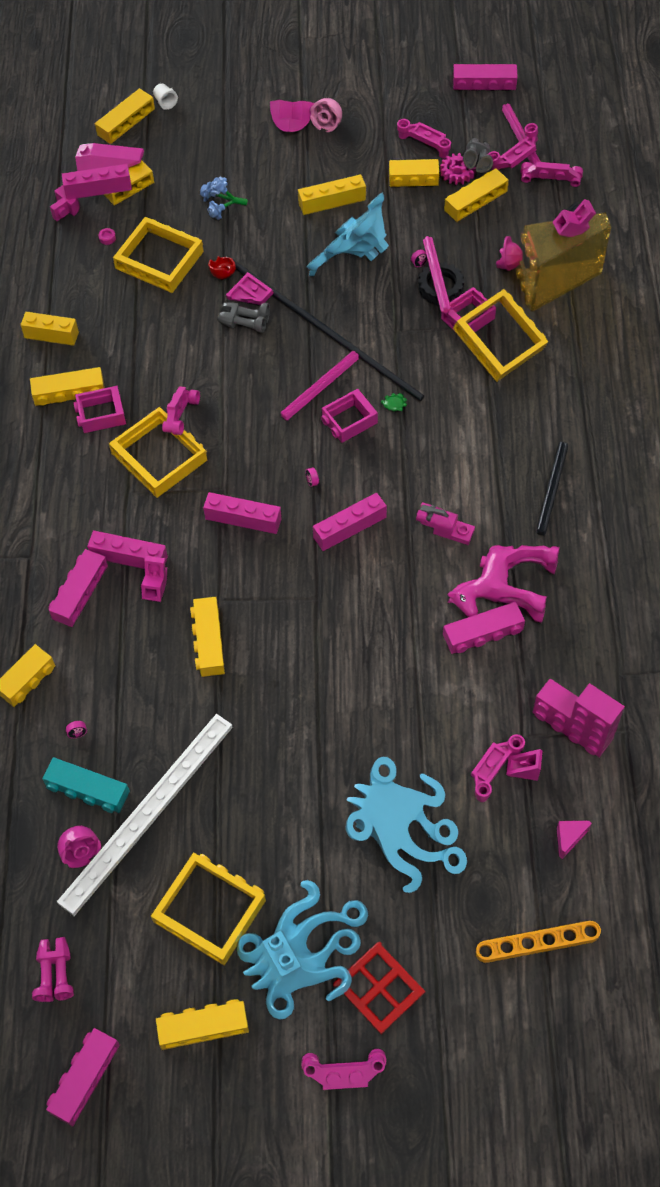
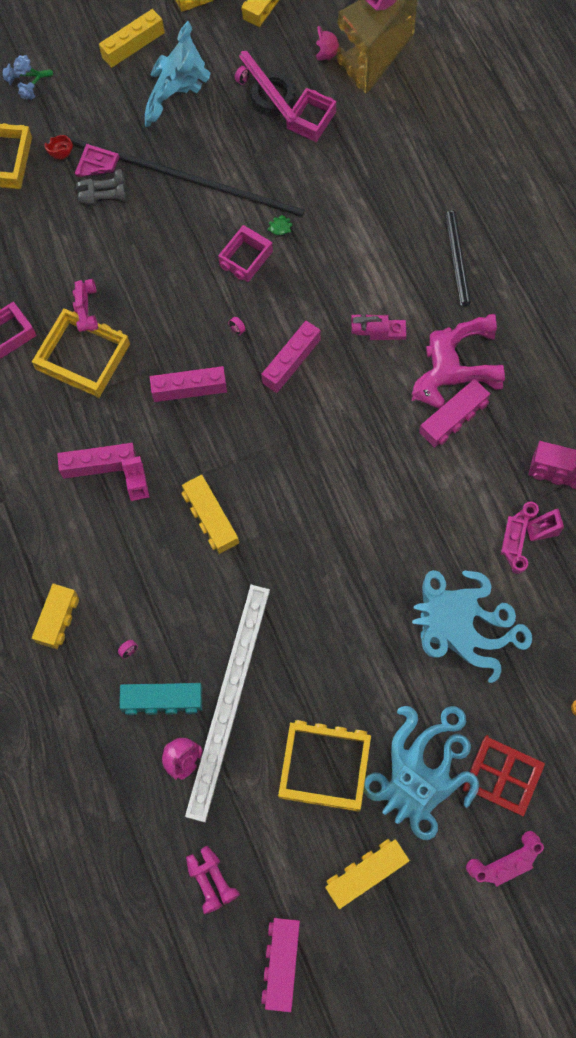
camera: 20 degrees left, 10 degrees up
dark pink brick [49,549,108,627] -> none
dark pink axle [281,351,359,420] -> none
yellow window [453,289,548,382] -> none

